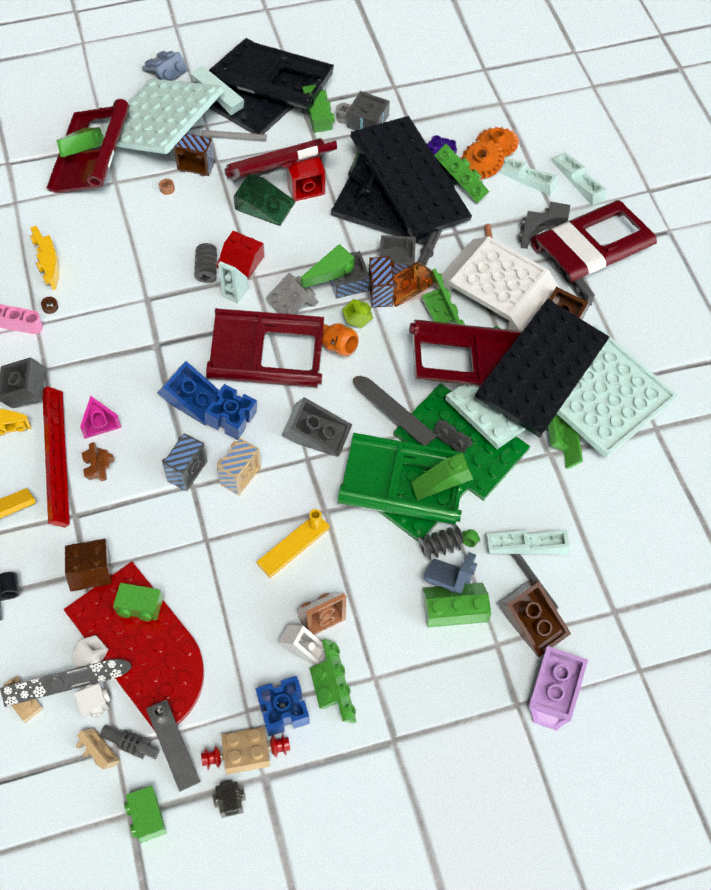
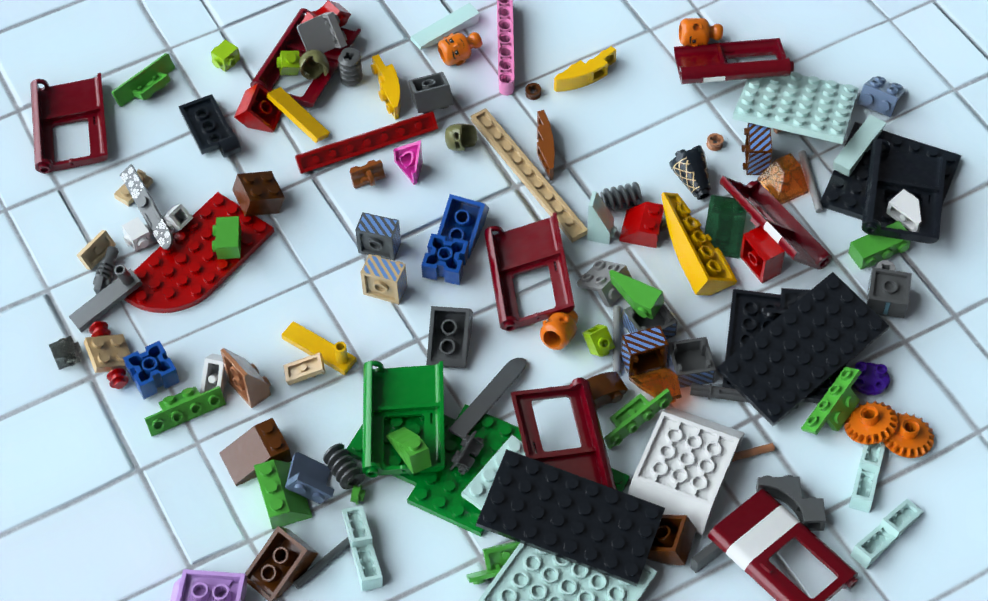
camera: 80 degrees right, 5 degrees down
bright green slope [56,127,103,157] -> none
bright green brick [124,785,167,843] -> none
none -> slope [219,418,292,486]
none -> tan plate [283,353,325,385]
none -> olive helmet [445,123,477,151]
none -> tan plate [471,108,588,243]
none -> dark orange slope [537,110,555,181]
none -> reddish brown brick [586,372,628,410]
none -> light grey bar [613,305,621,375]
none -> yellow wedge [661,192,737,296]
none -> black cone [669,145,711,200]
none -> orange piece [679,18,723,46]
none -> clear orange slope [757,153,809,204]
none -> white slope [886,189,921,232]

